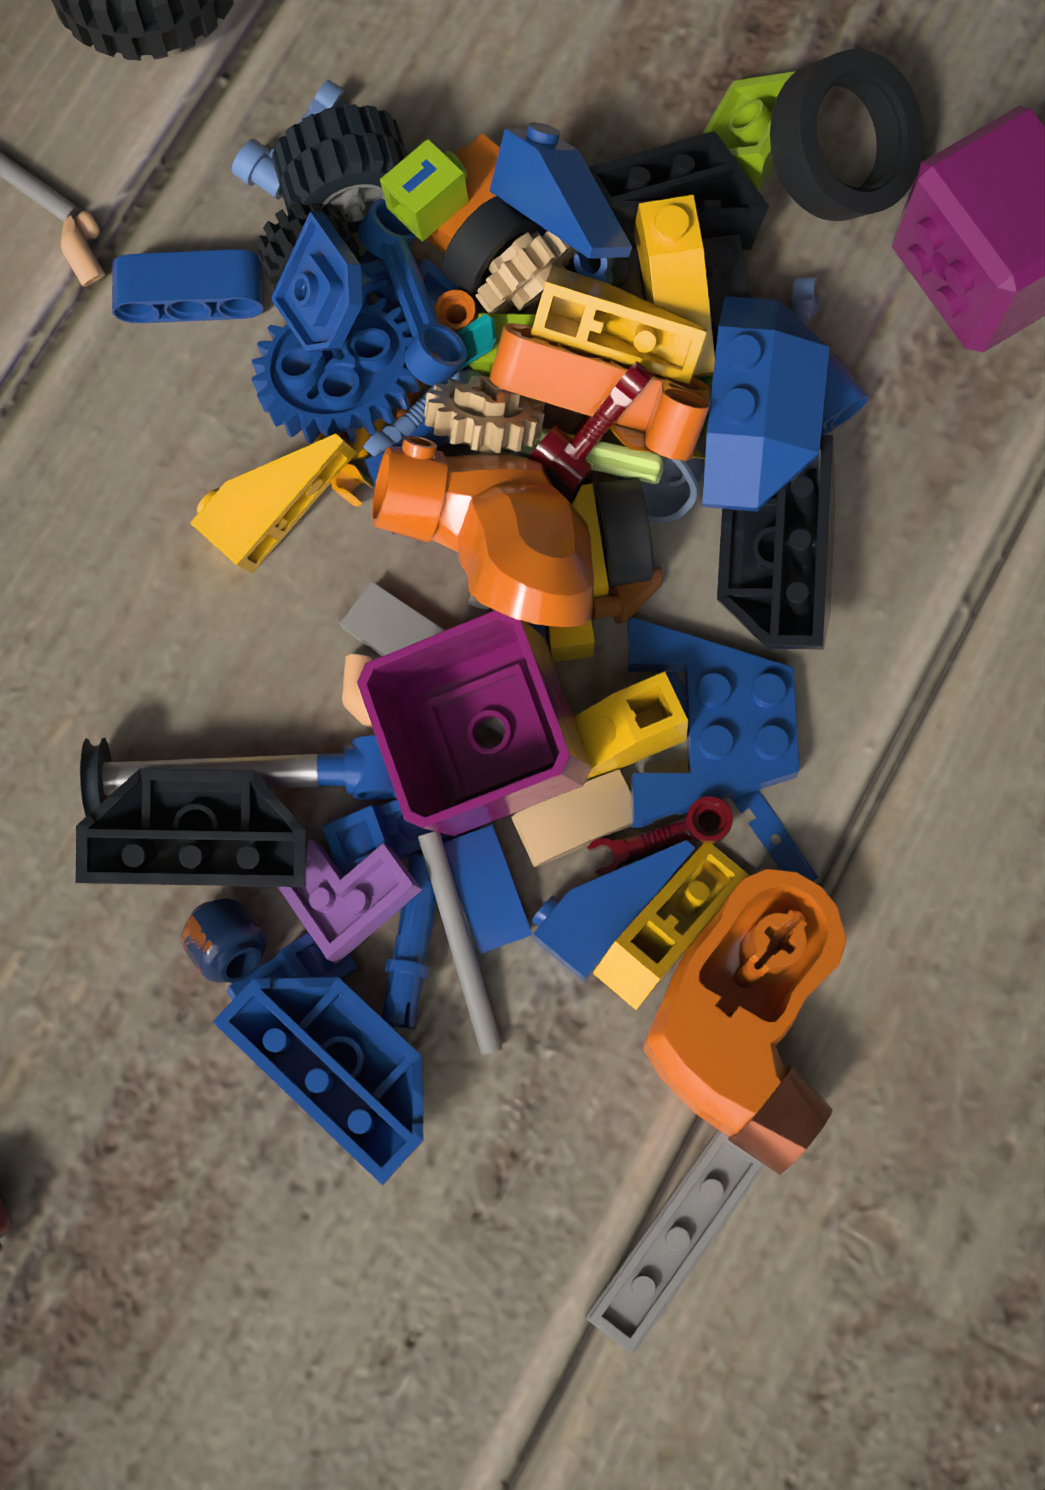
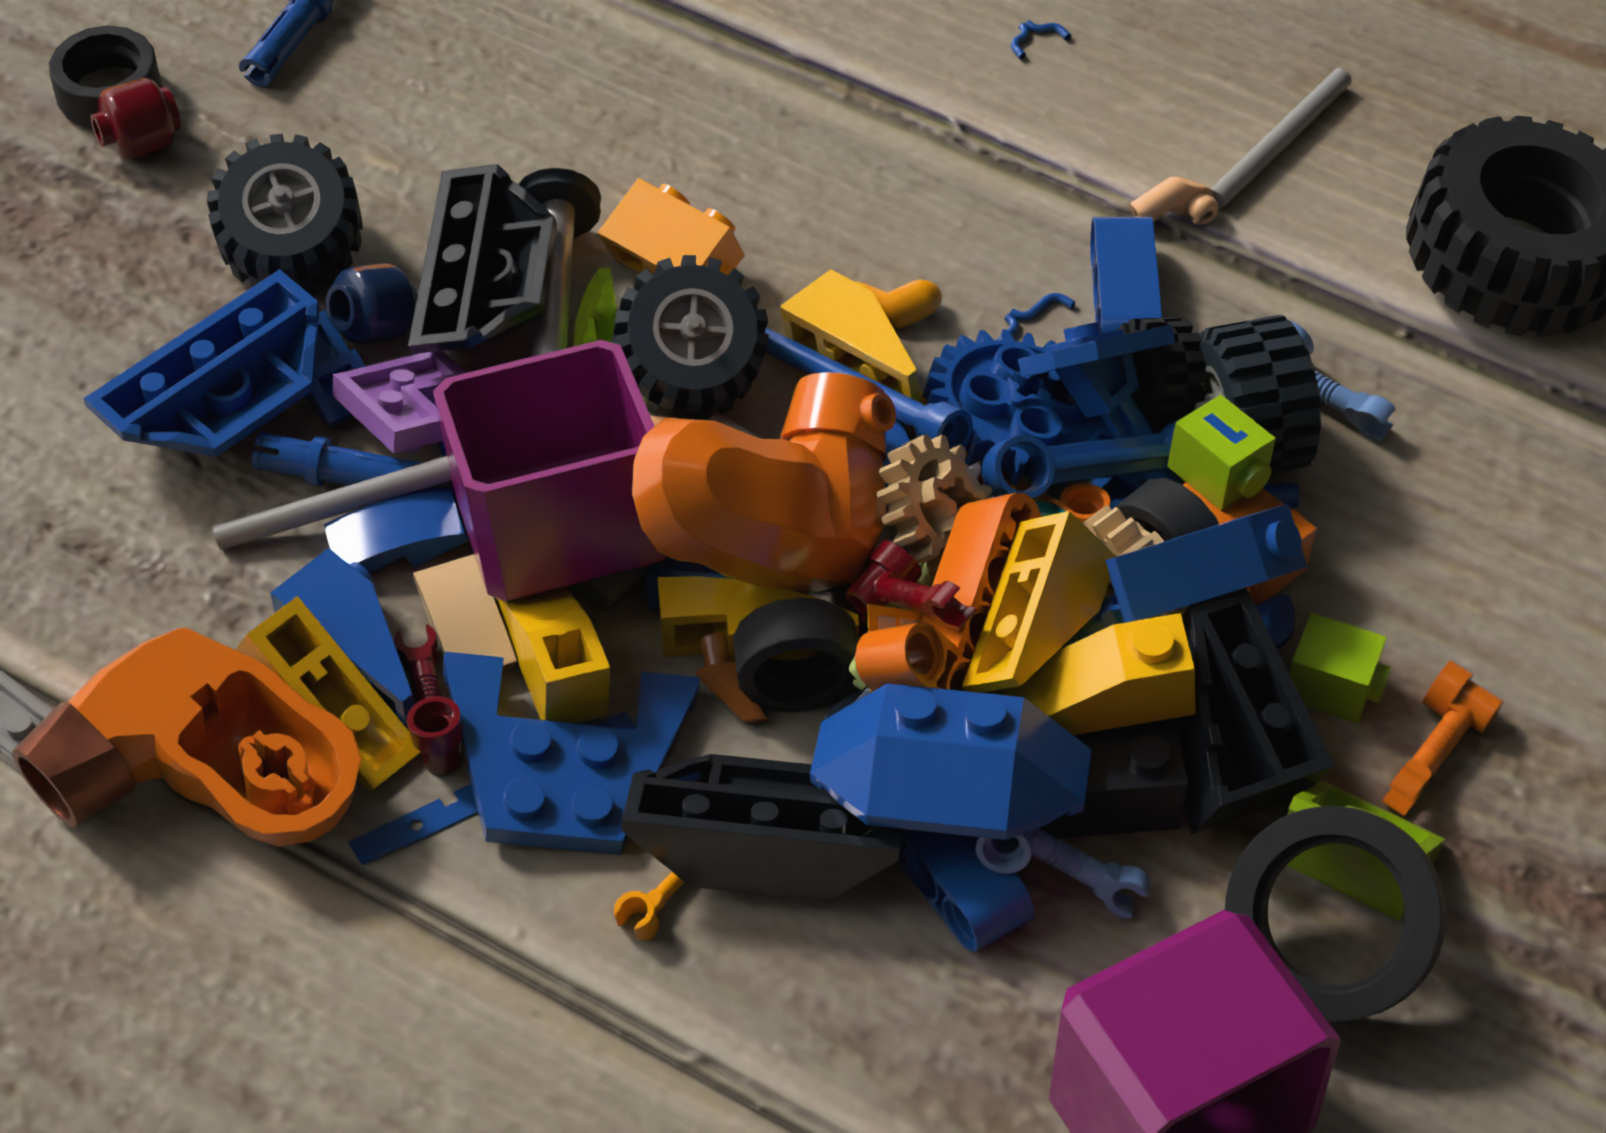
camera: 90 degrees right, 25 degrees down
none -> black wheel [207,134,363,294]
none -> clear neon green slope [574,267,617,346]
none -> light orange brick [597,178,745,275]
none -> black wheel [612,255,769,420]
none -> light orange hand [614,872,685,941]
none -> blue piece [765,328,973,449]
none -> light orange arm [862,279,942,328]
none -> blue piece [996,293,1076,340]
none -> lime brick [1289,612,1392,724]
none -> orange brick [1382,660,1504,816]

